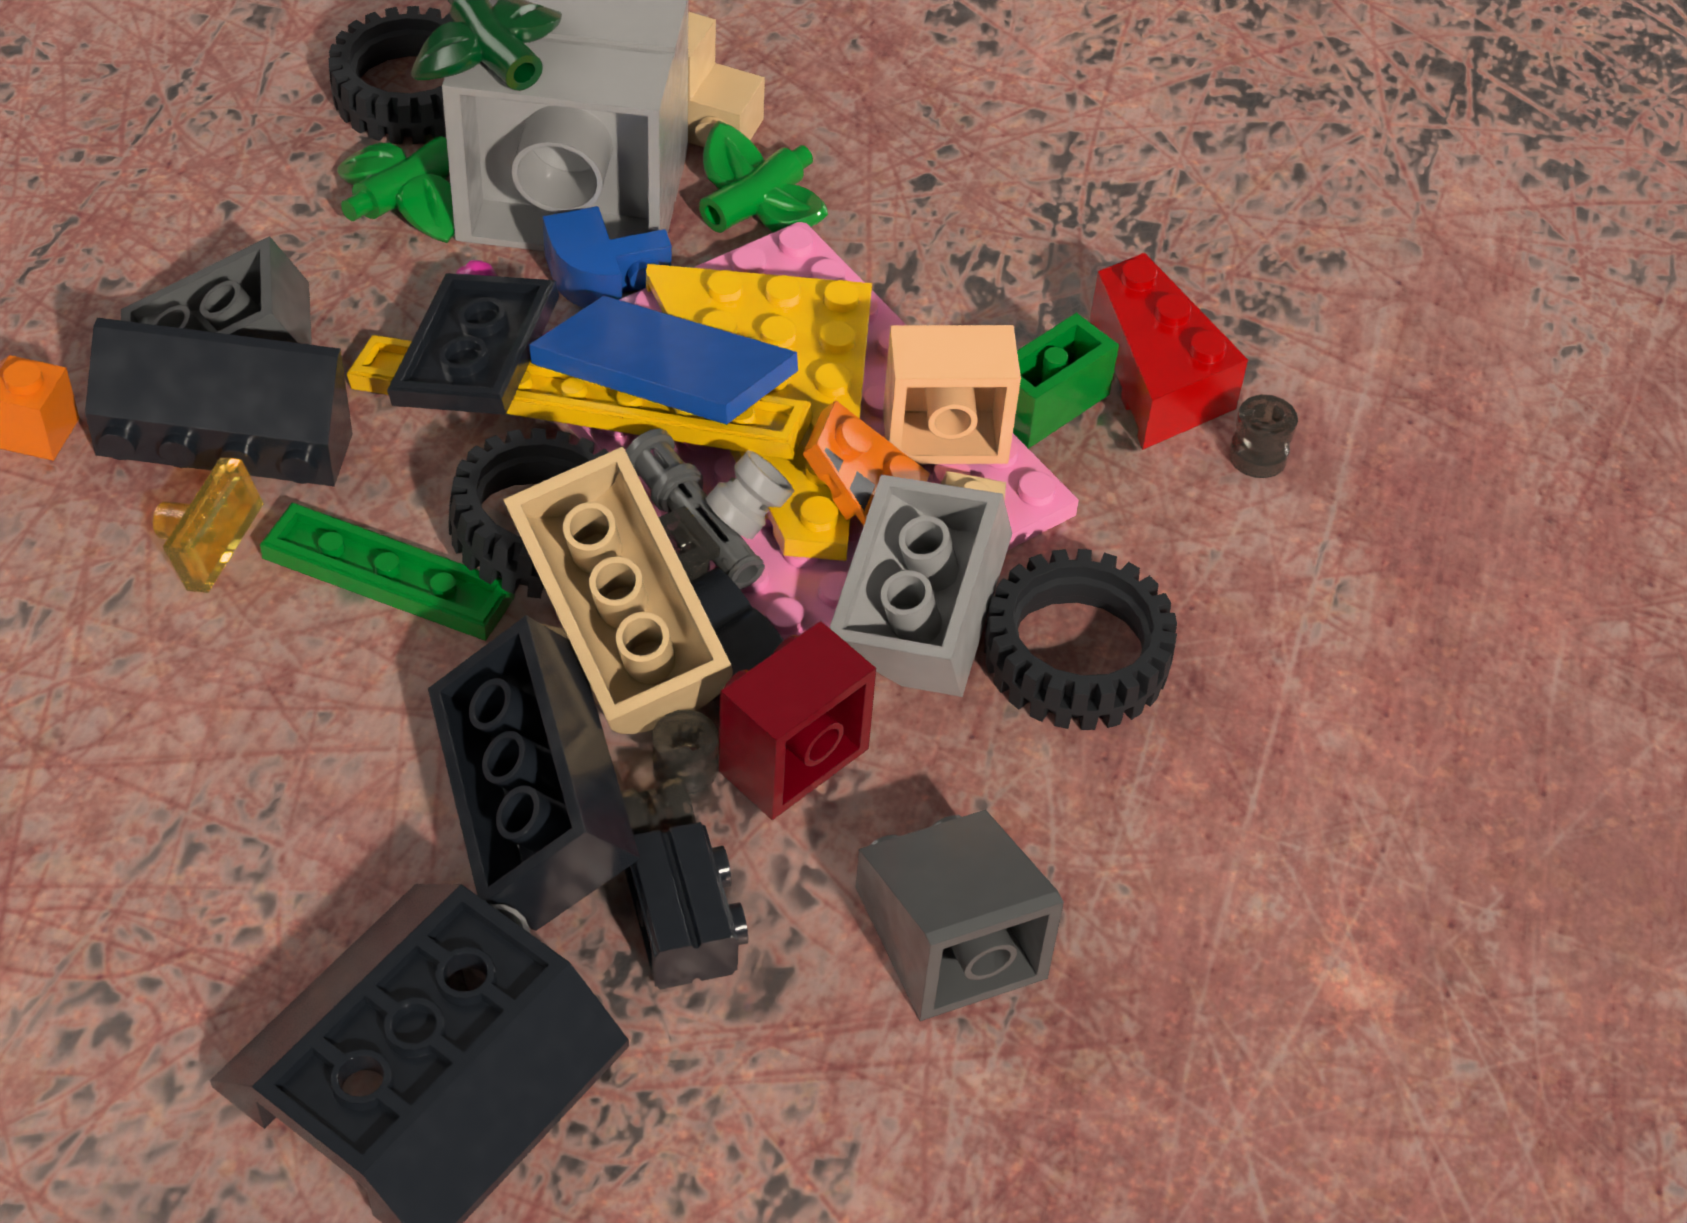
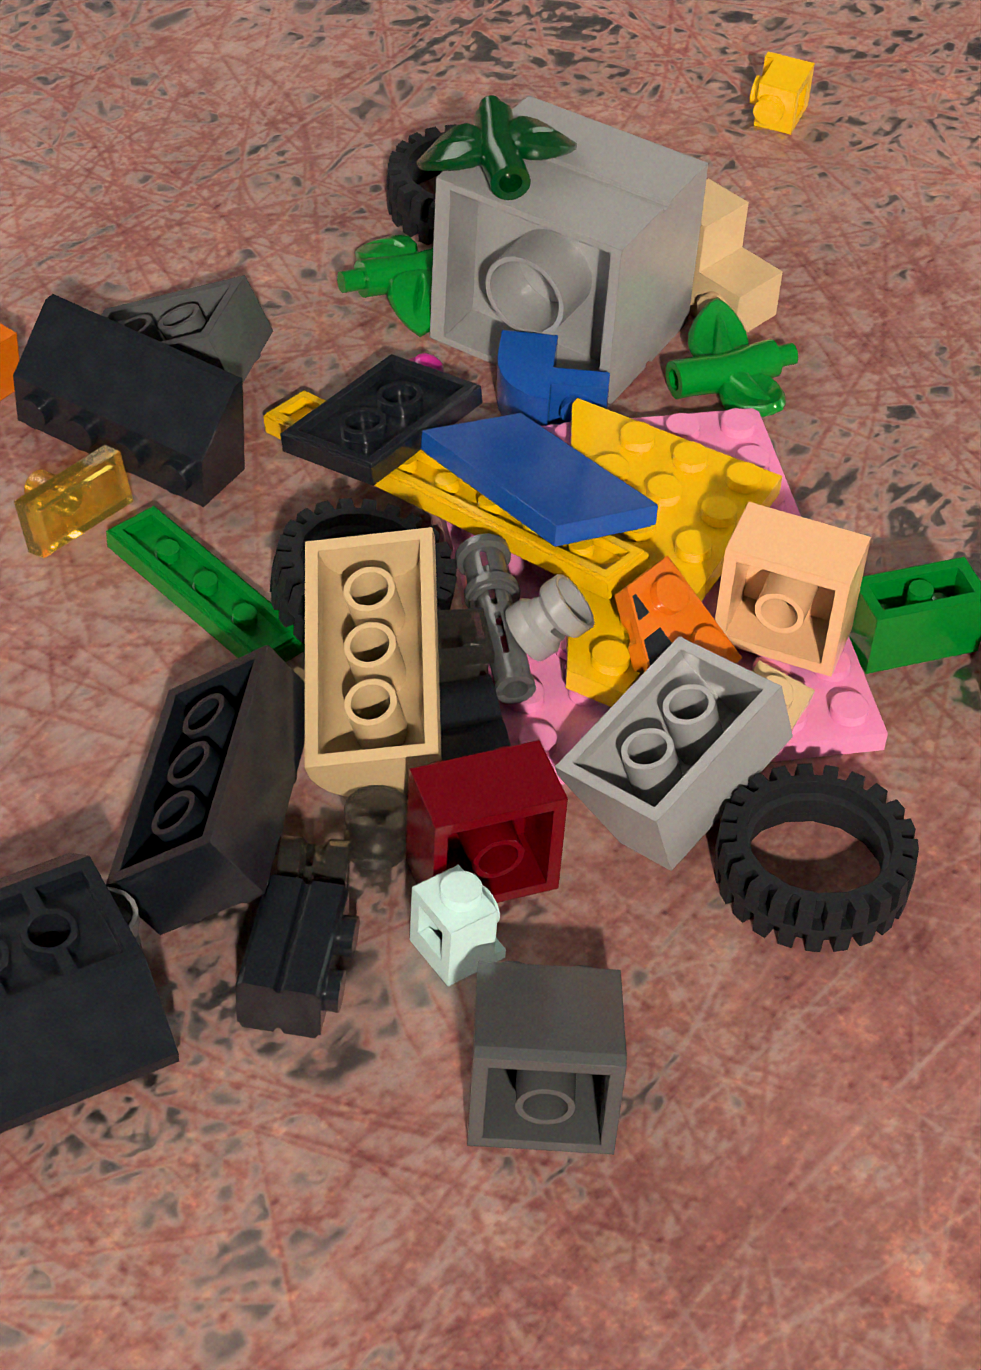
camera: 25 degrees right, 5 degrees down
none -> light aqua brick [410,865,506,986]

